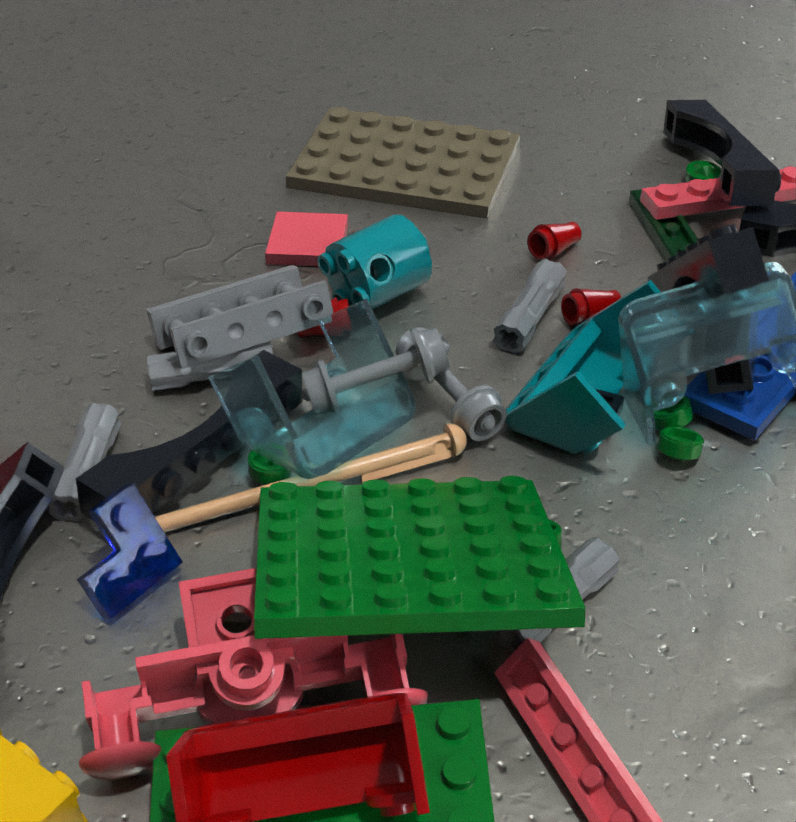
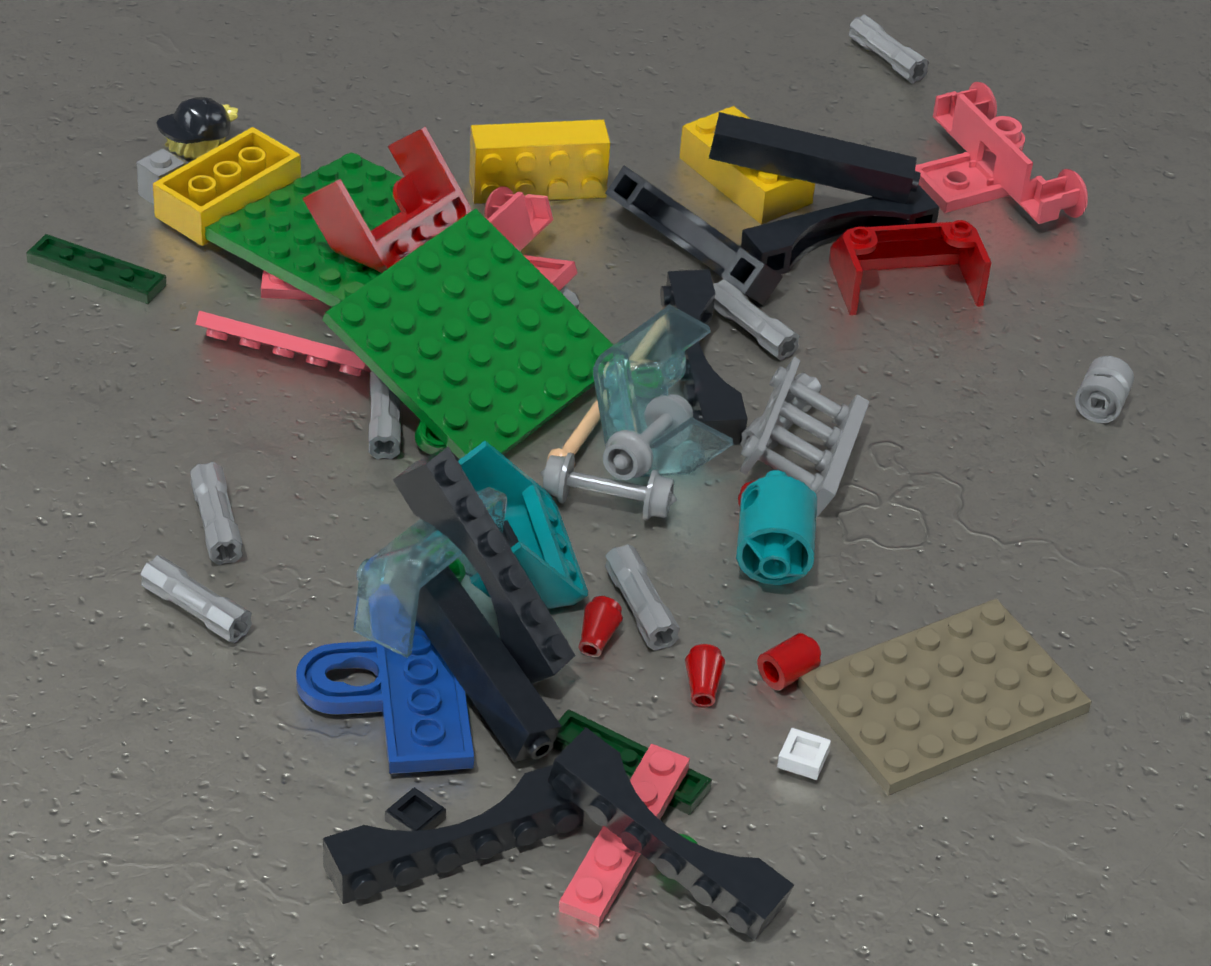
camera: 130 degrees right, 0 degrees up
clear blue plate [77,483,183,619] -> none
coral tile [265,211,348,267] -> none
none -> red brick [757,633,821,690]
none -> white plate [777,728,831,780]

